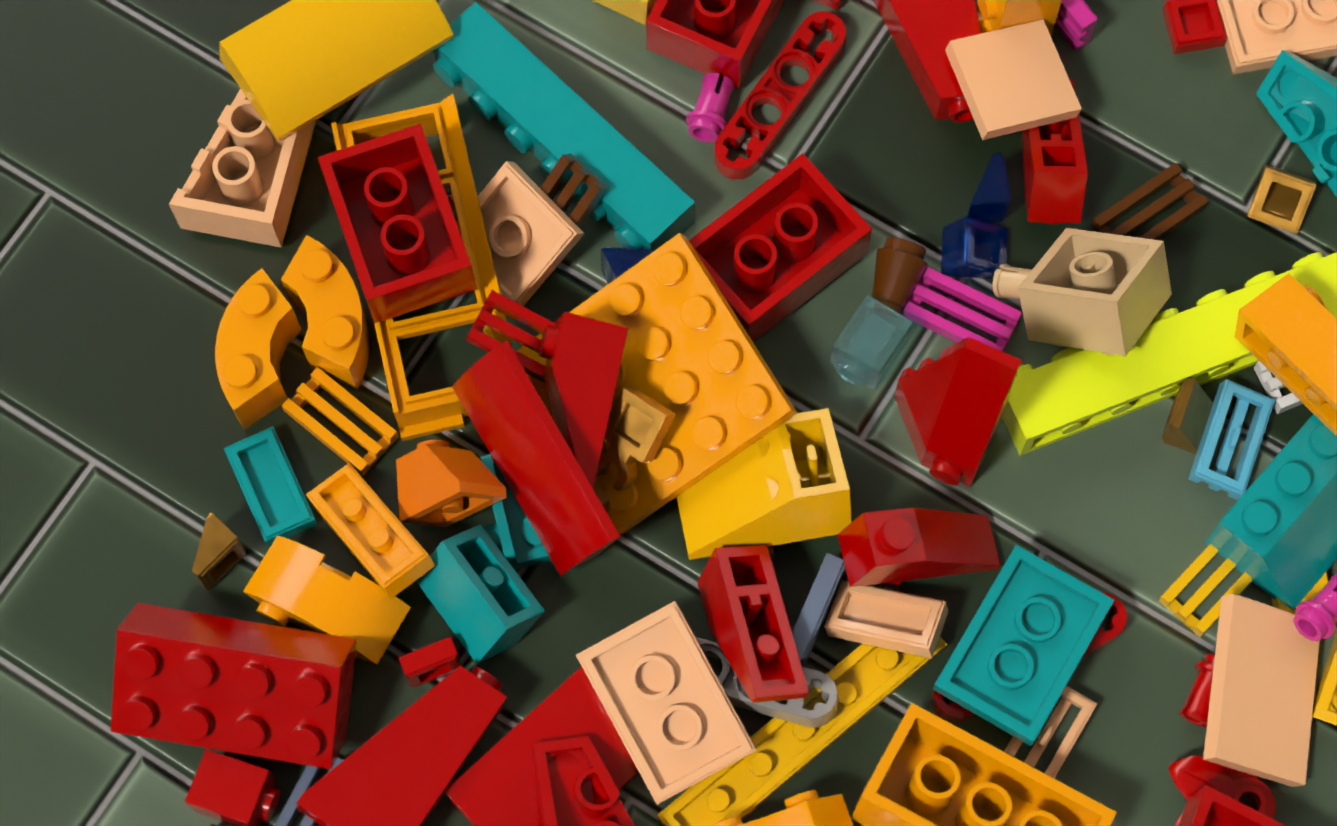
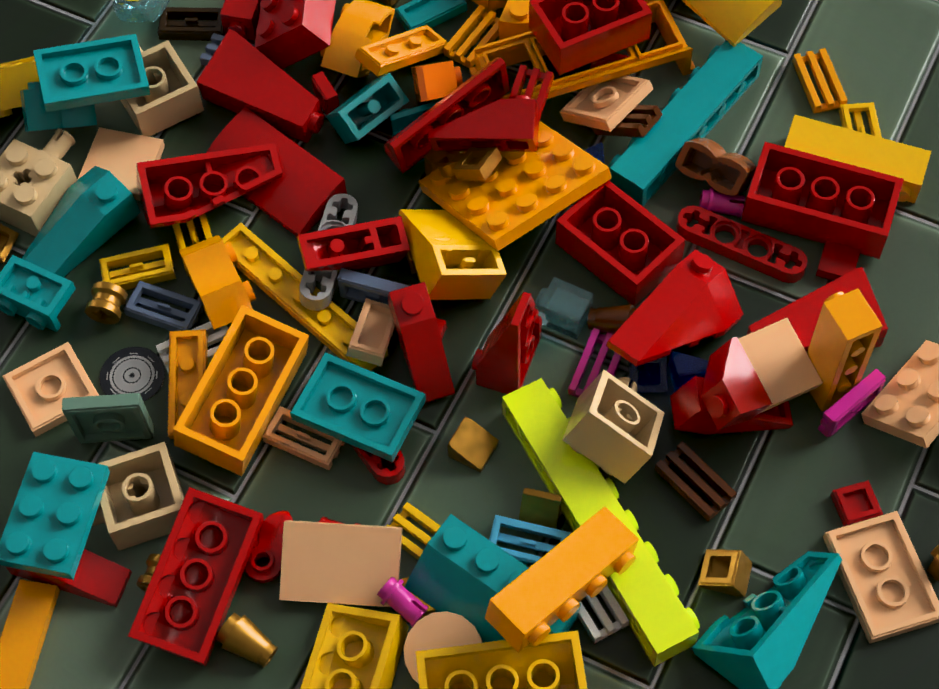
camera: 85 degrees right, 10 degrees down
light nougat tile [576,601,756,805] -> none
none -> pearl gold slope [447,416,499,472]
none -> red wedge [606,249,743,366]
none -> dark orange brick [675,138,756,196]
none -> red slope [701,337,773,430]

